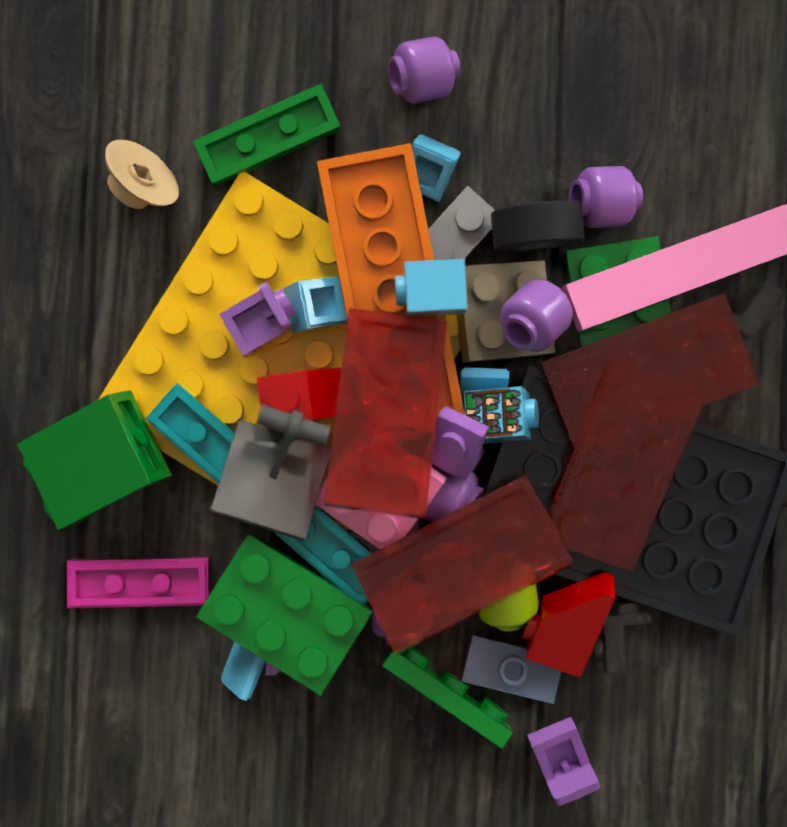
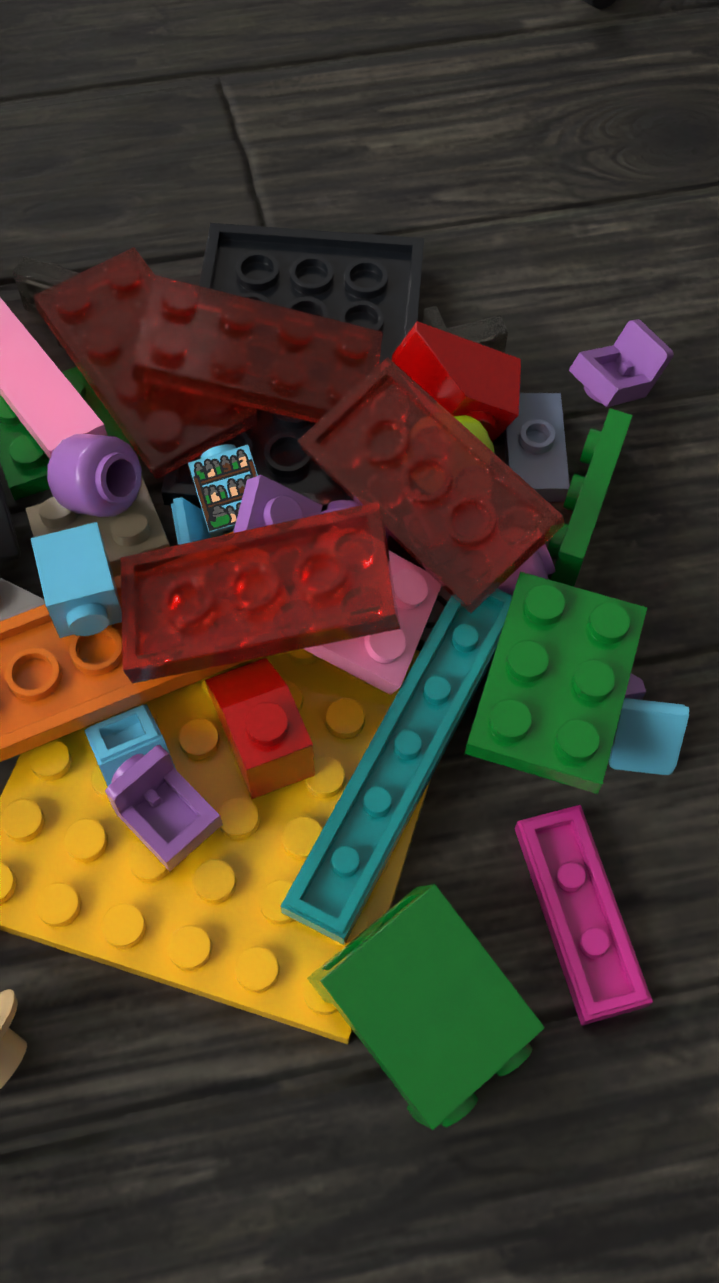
camera: 105 degrees left, 25 degrees down
dark grey plate [210,404,332,541] -> none

